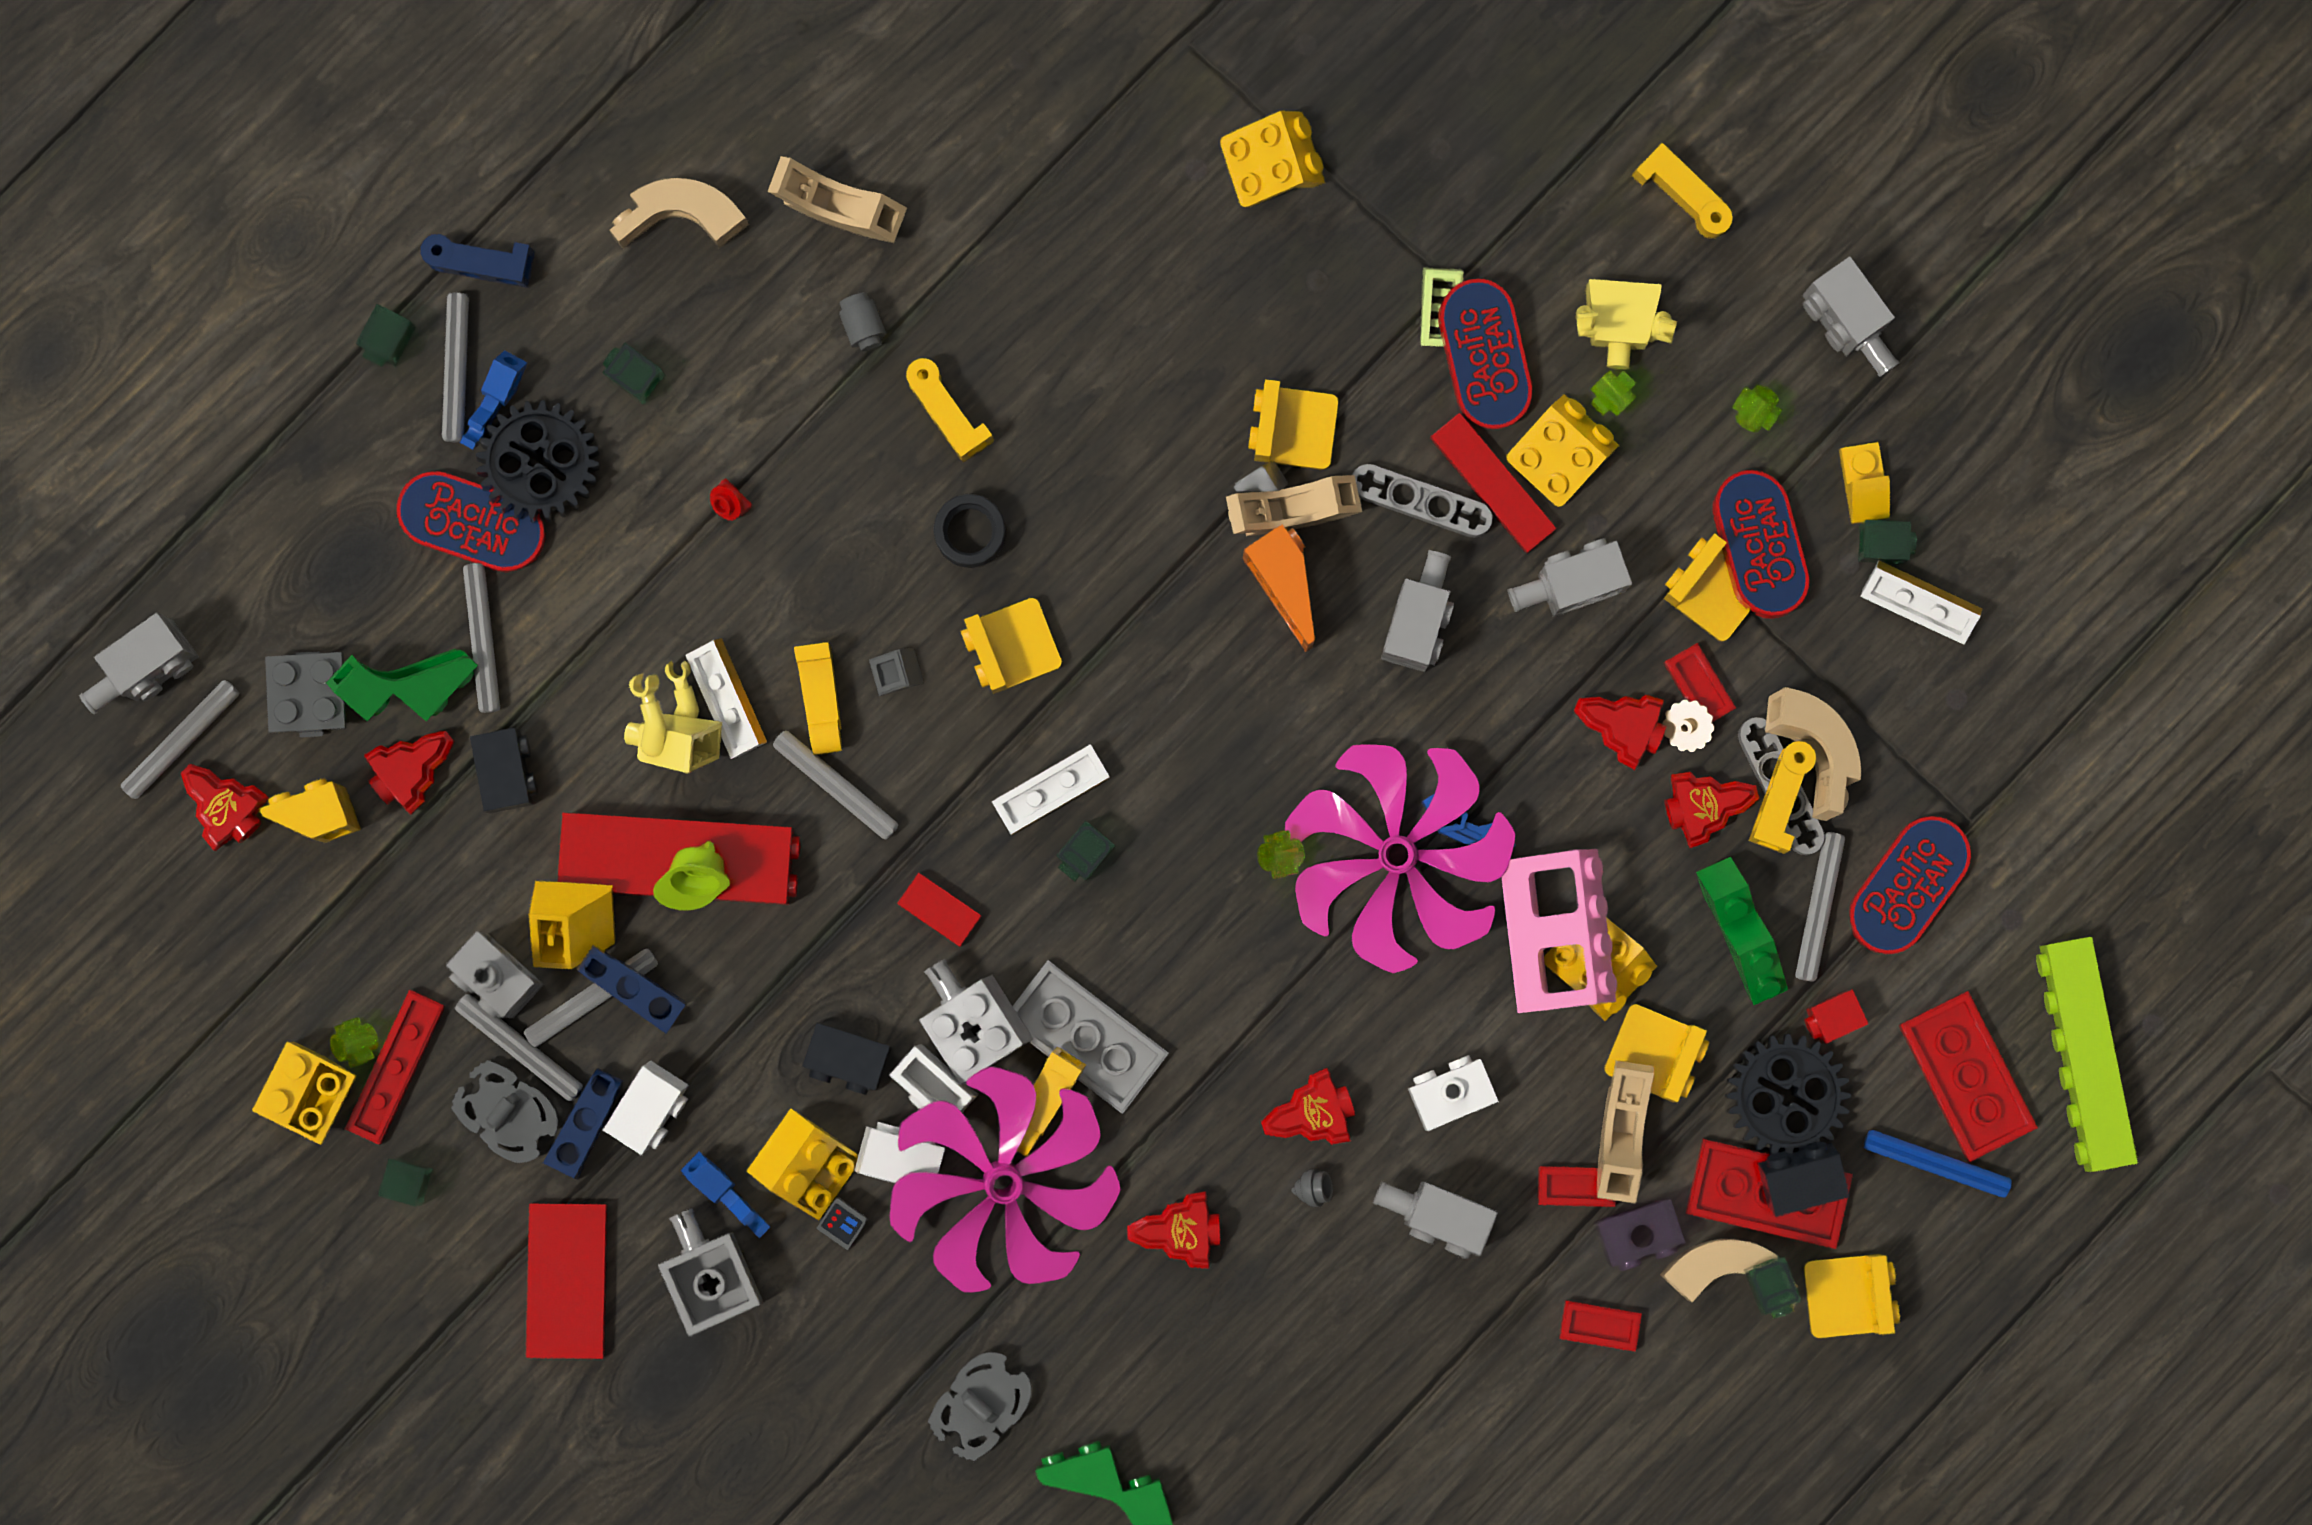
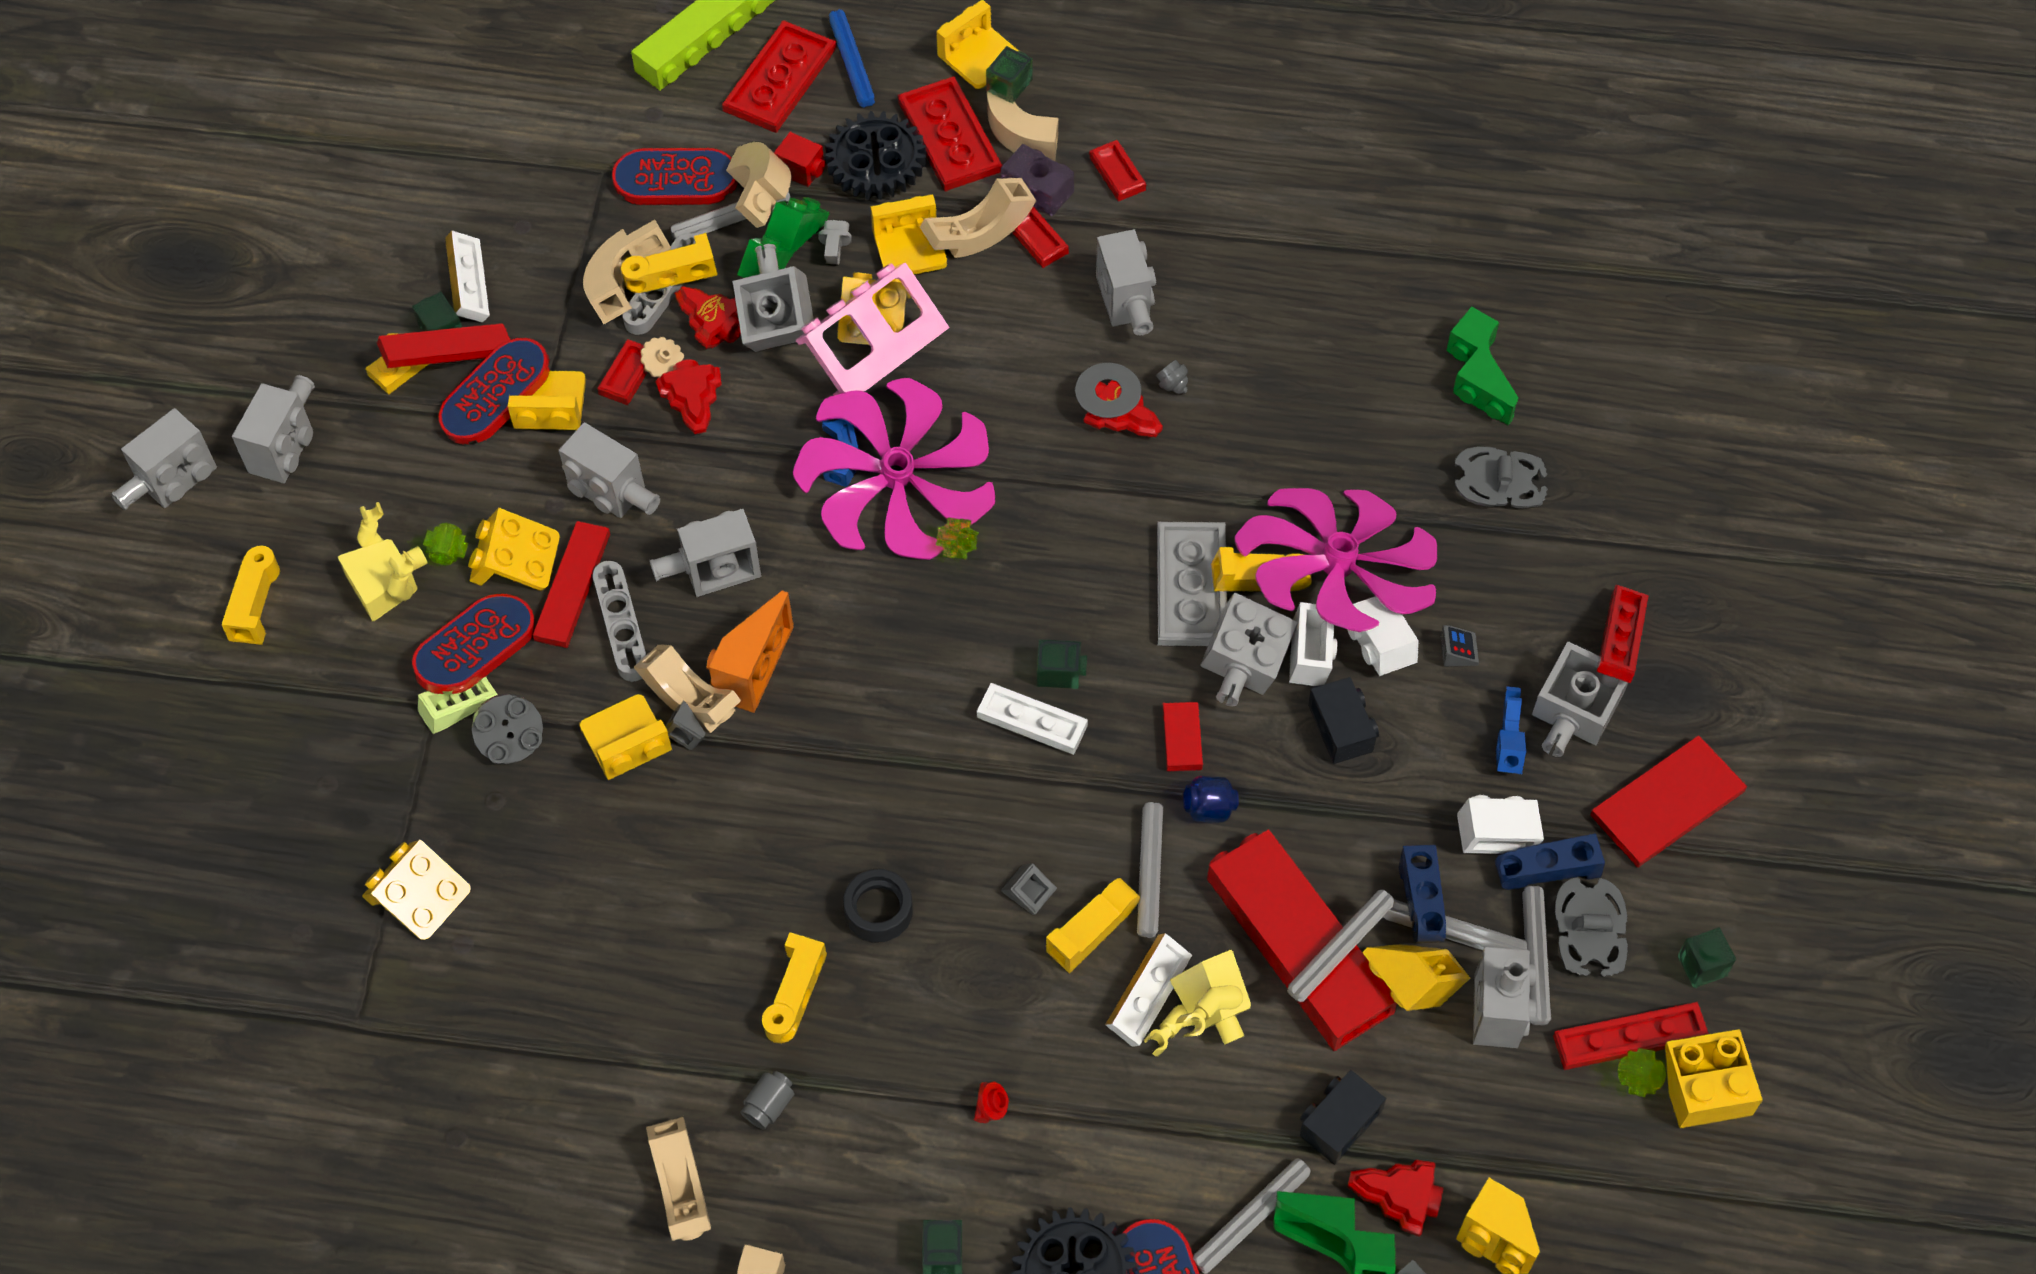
camera: 125 degrees left, 25 degrees down
lime piece [653,841,730,910] -> none
yellow slope [747,1109,859,1220] -> none
yellow bracket [960,598,1062,694] -> none
red rock [1127,1191,1220,1269] -> none
white brick [1408,1055,1498,1131] -> none
clear neon green gear [1732,385,1782,432] -> none
black brick [1757,1142,1850,1217] -> none
none -> light grey brick [111,408,217,510]
none -> red tile [377,323,510,368]
none -> dark grey plate [471,693,543,764]
none -> tan arch [726,142,791,228]
none -> light grey brick [732,244,813,352]
none -> light grey piece [818,220,852,265]
none -> dark grey piece [1075,363,1141,418]
none -> clear blue head [1183,776,1239,823]
none -> light grey axle [1287,890,1394,1002]
none -> red tile [1596,585,1649,683]

